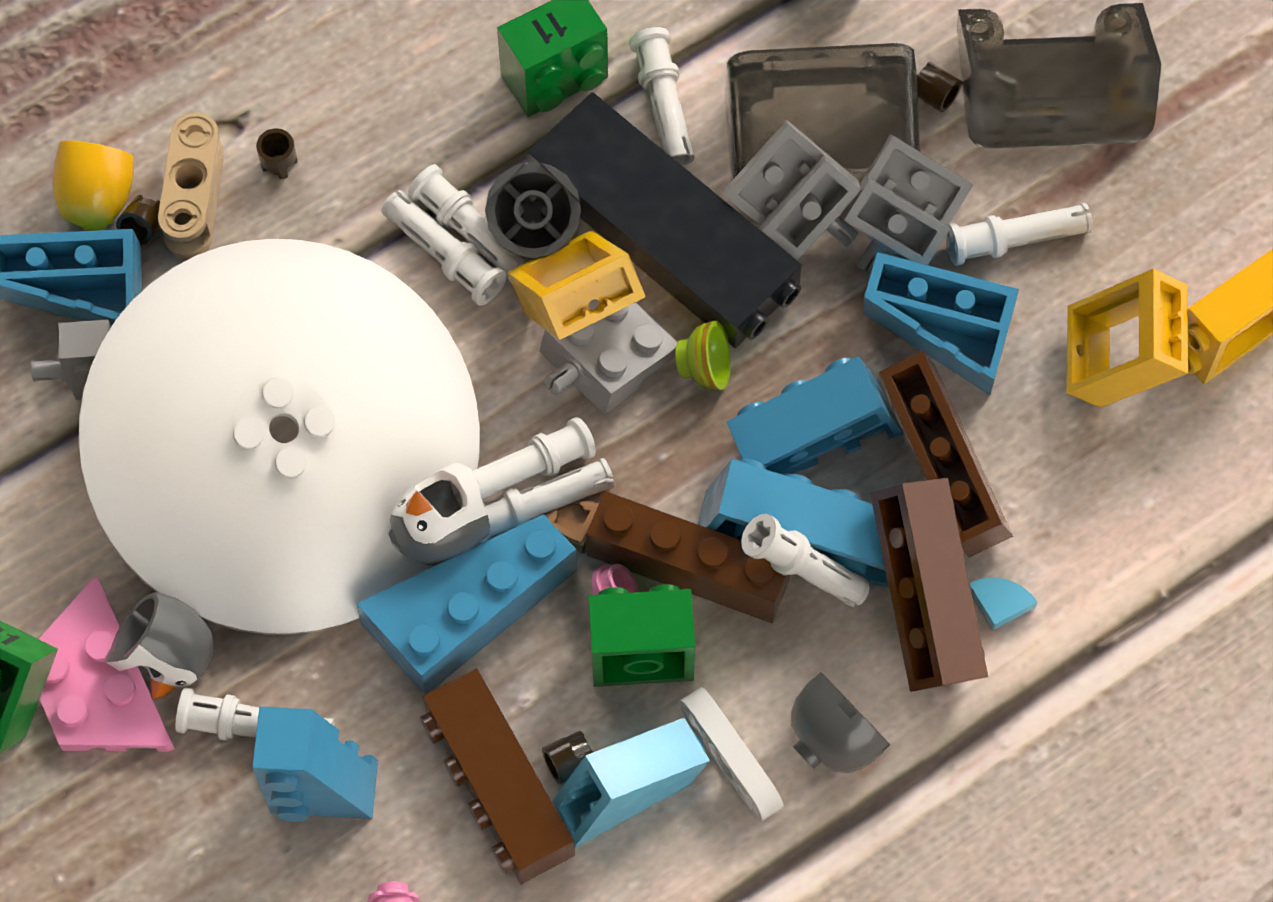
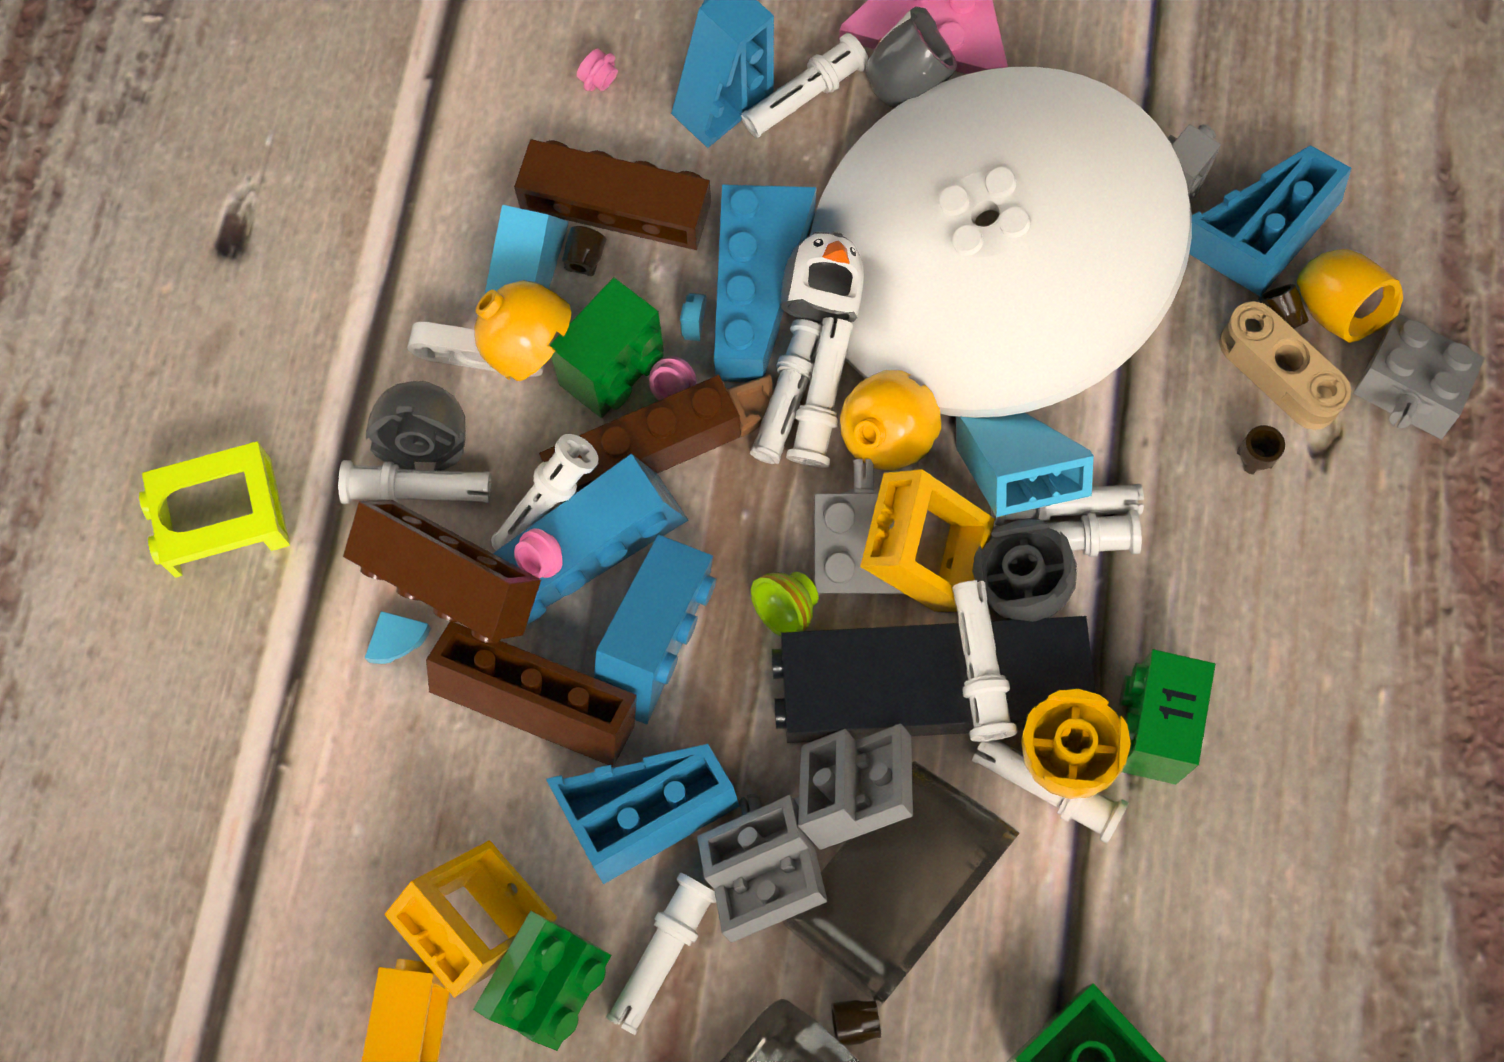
camera: 135 degrees right, 5 degrees up
none -> neon yellow panel [139,441,290,578]
none -> white pin [338,460,492,504]
none -> green plate [473,911,612,1051]
none -> yellow cylinder [474,280,572,381]
none -> bright pink plate [514,528,562,579]
none -> medium azure tile [680,293,707,342]
none -> yellow cylinder [840,370,941,471]
none -> white pin [952,580,1018,742]
none -> medium azure slope [956,413,1094,517]
none -> yellow cylinder [1021,689,1131,799]
none -> light grey plate [1353,313,1485,440]

